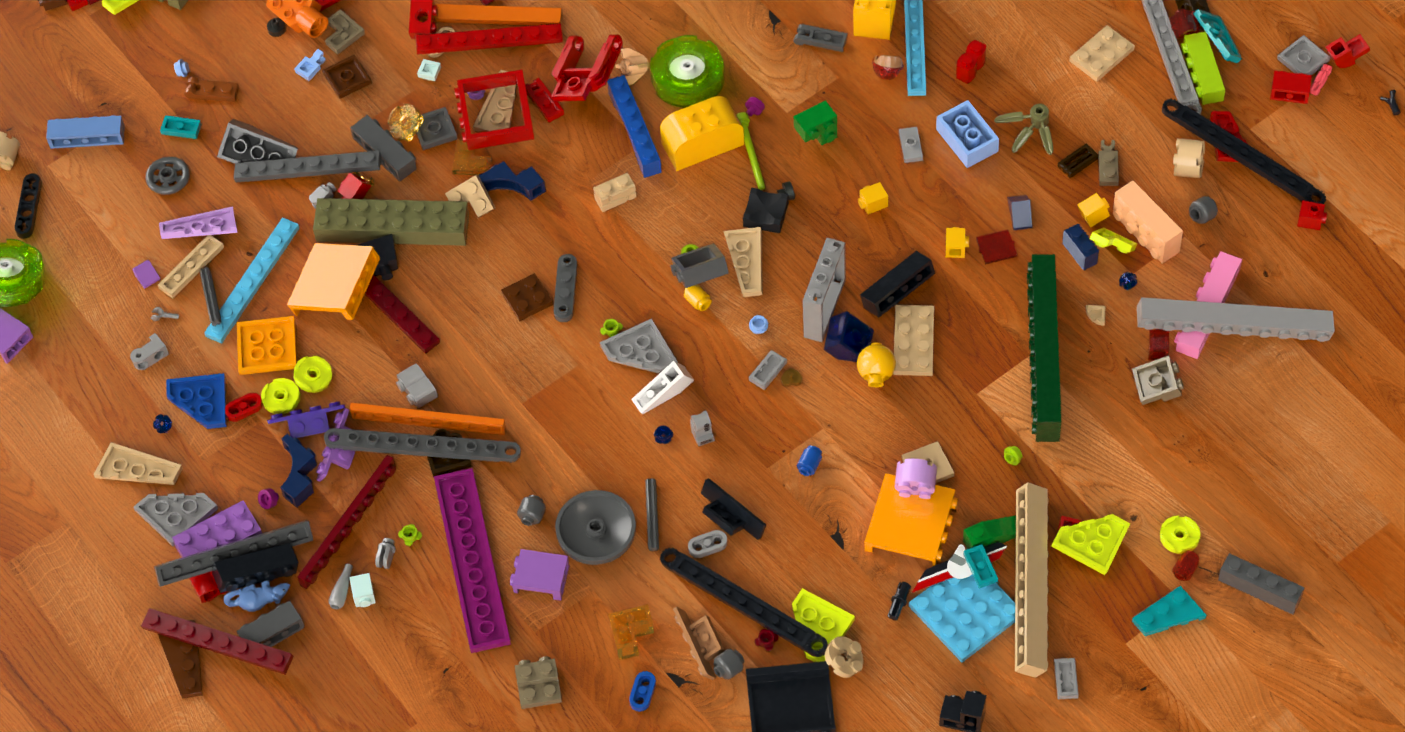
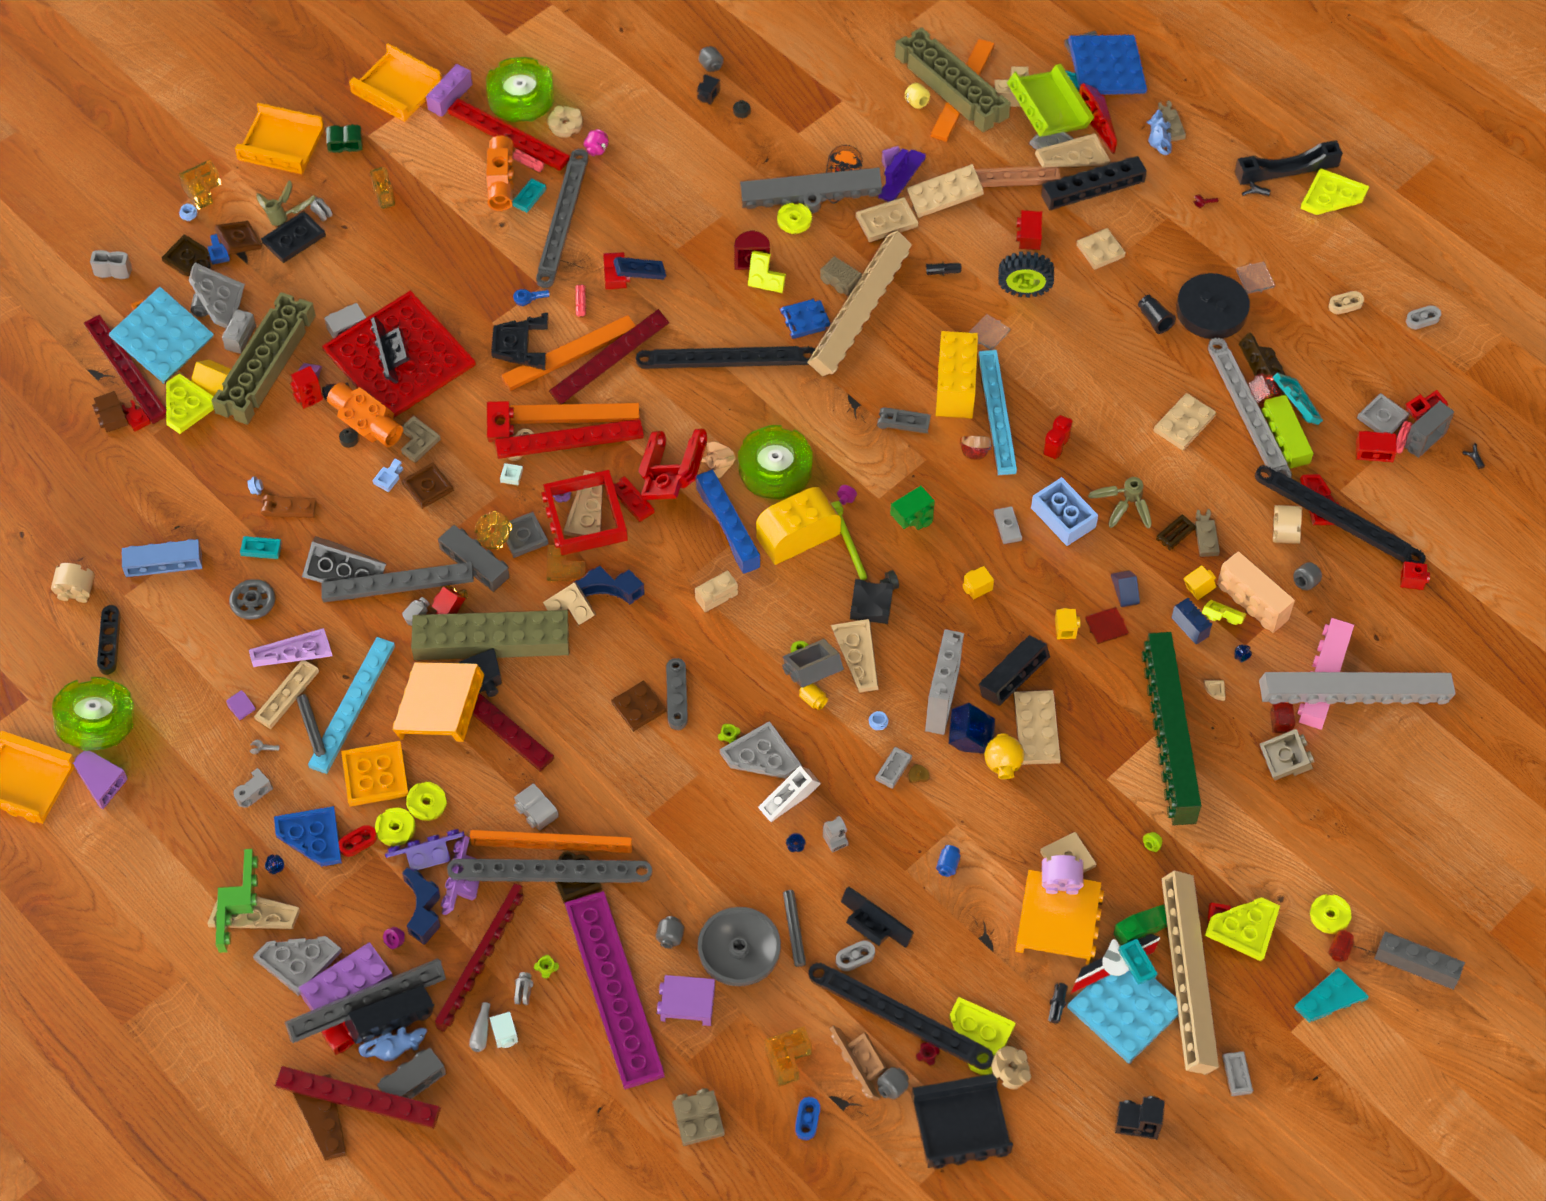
camera: 10 degrees left, 0 degrees up
none -> bright green bracket [216,849,259,953]
none -> dark grey window [1404,401,1454,458]

